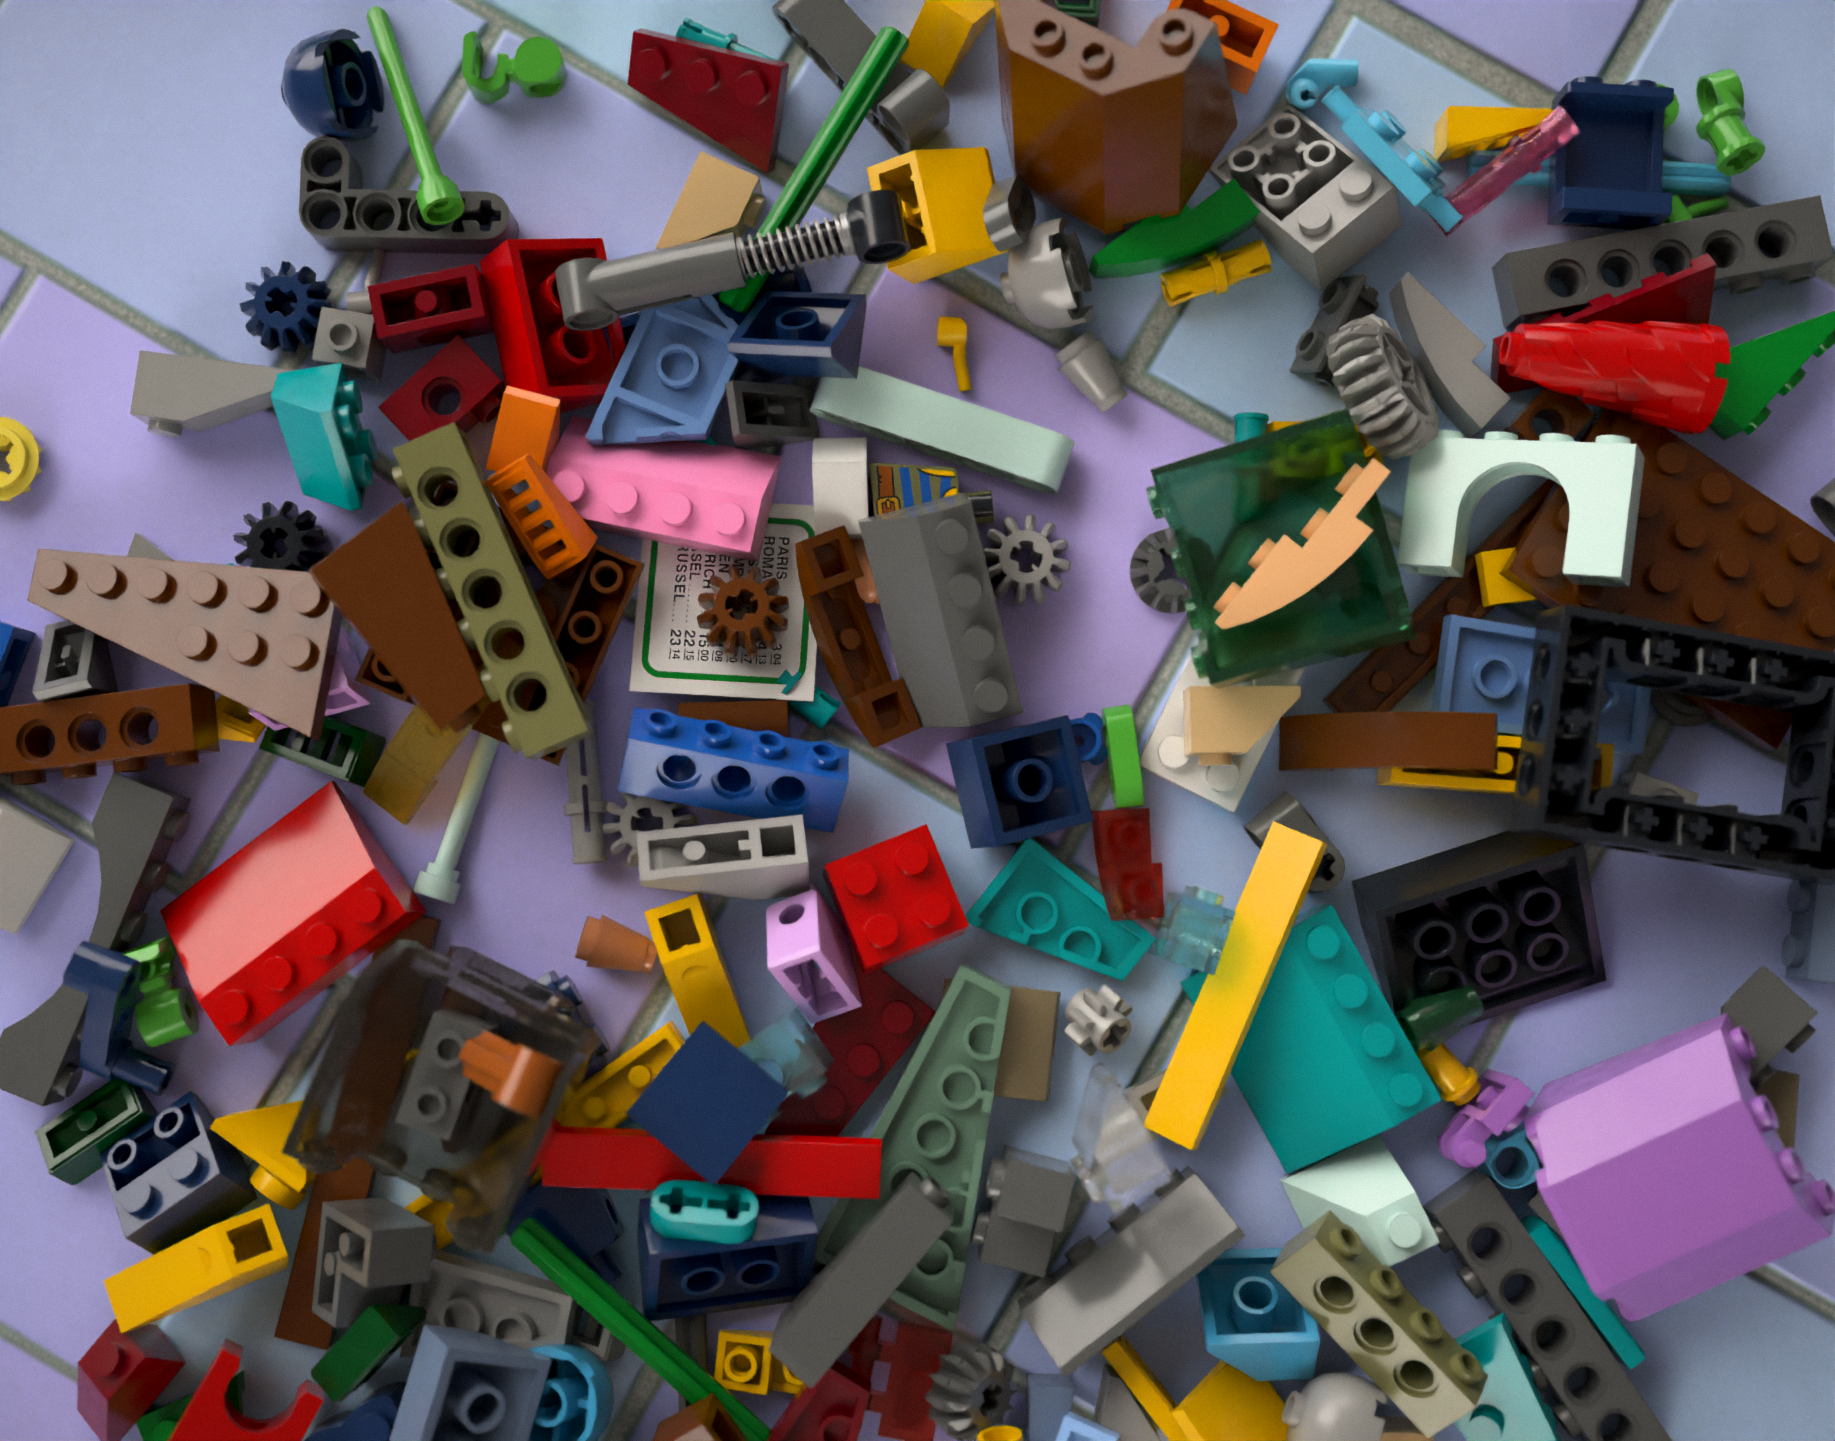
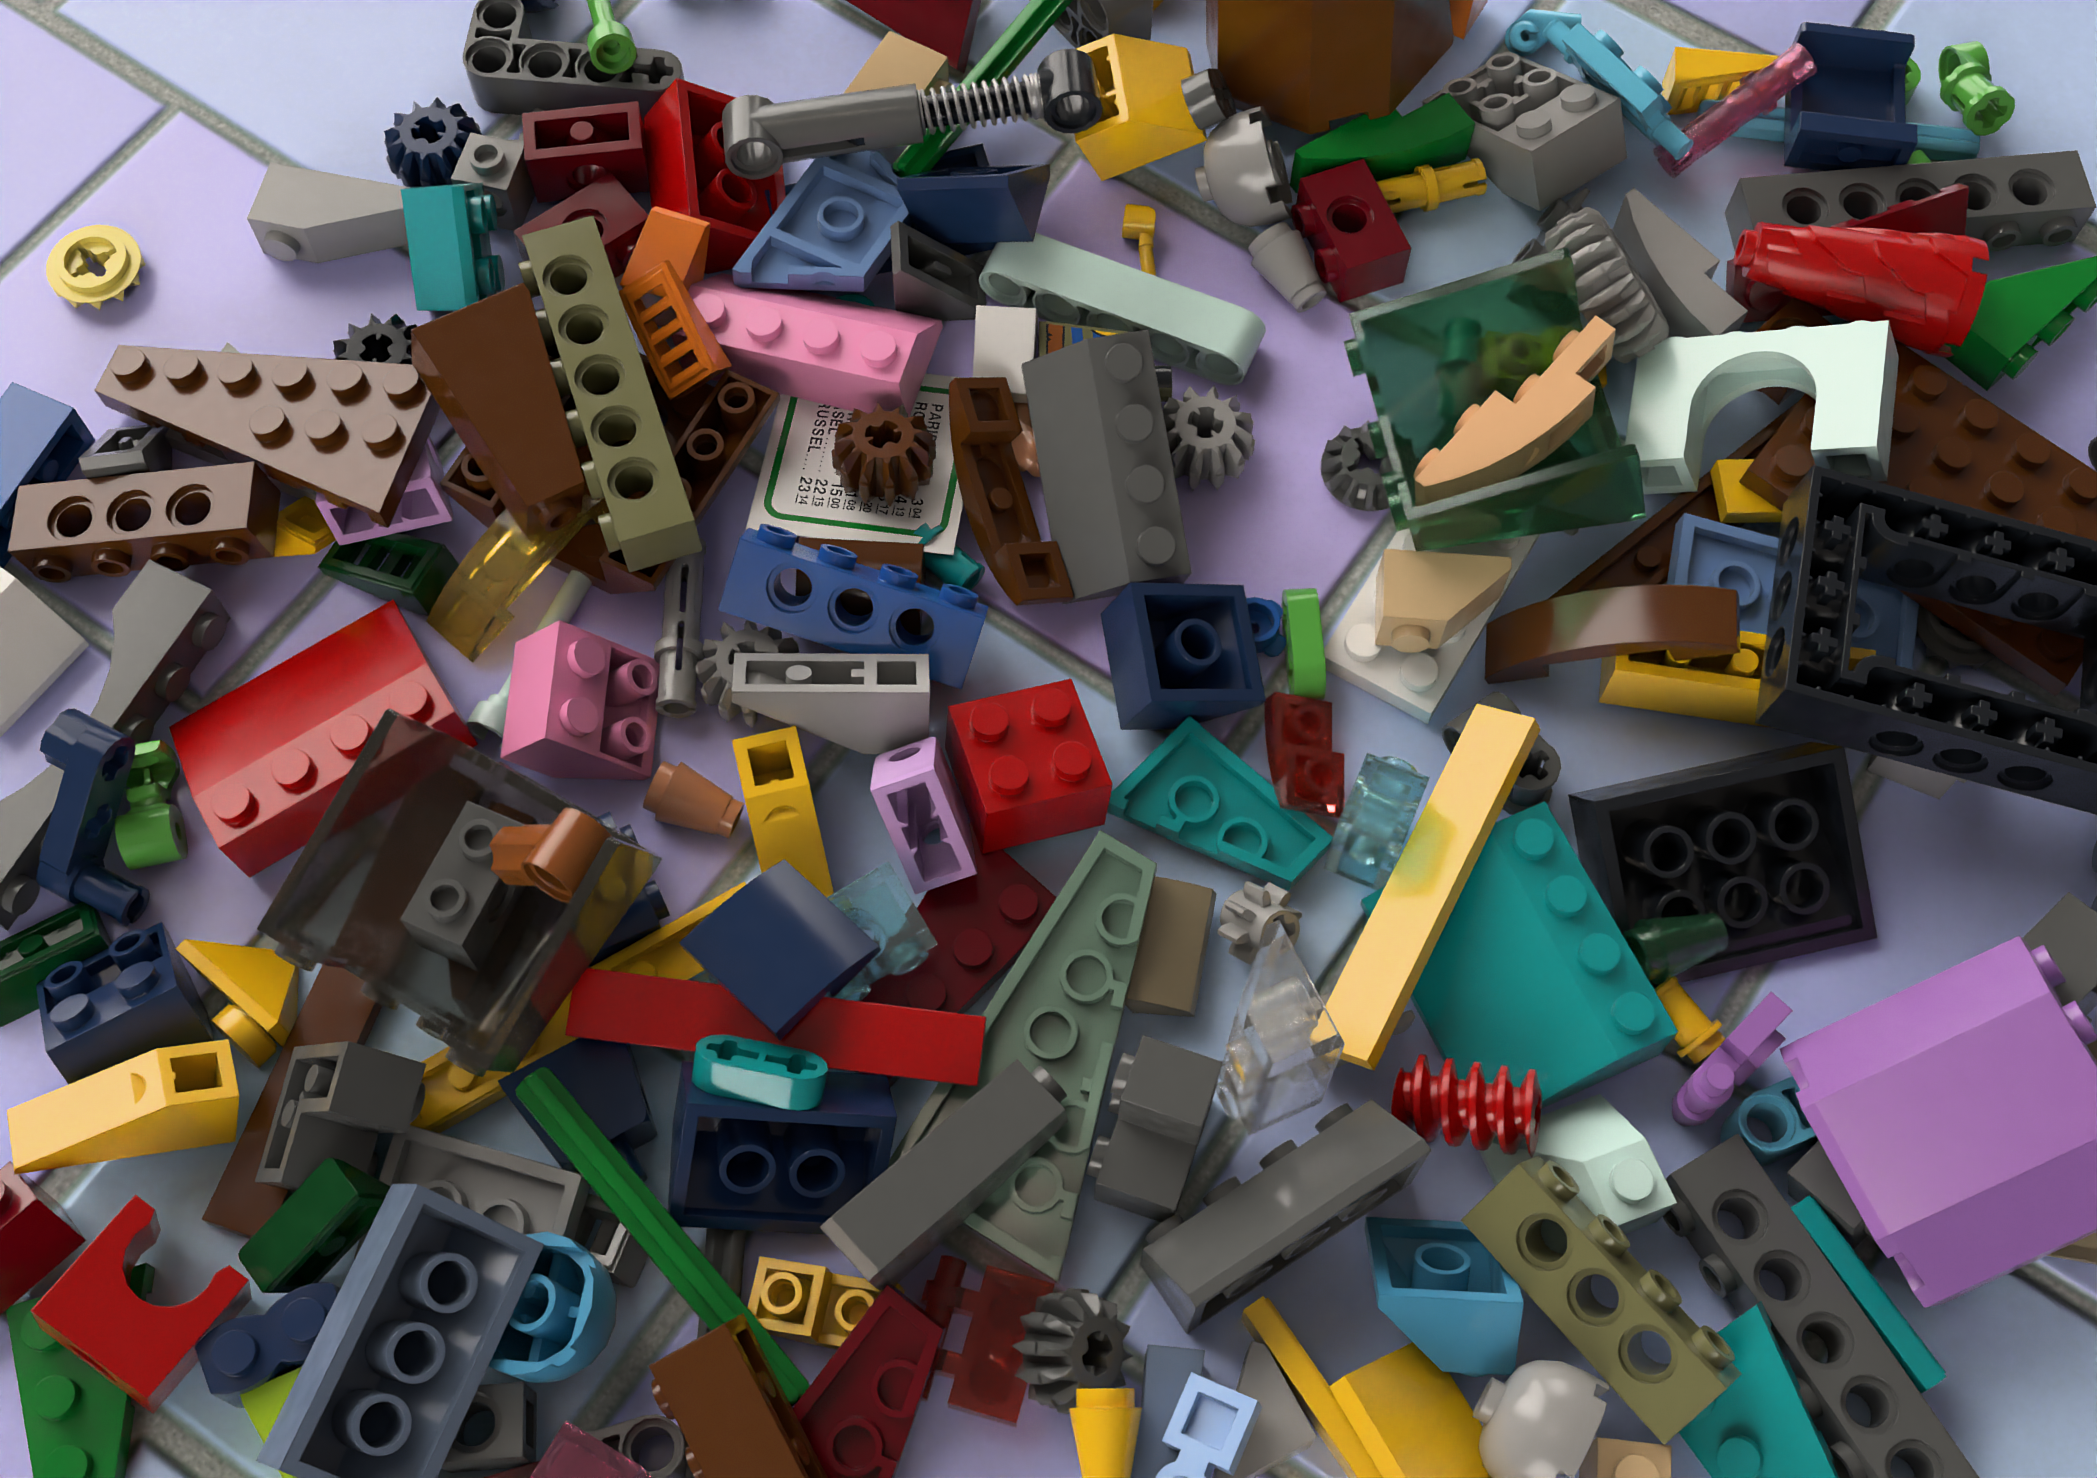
camera: 10 degrees right, 20 degrees down
none -> bright pink slope [500,620,660,780]
none -> dark red brick [1291,159,1412,303]
none -> red piece [1391,1054,1542,1157]

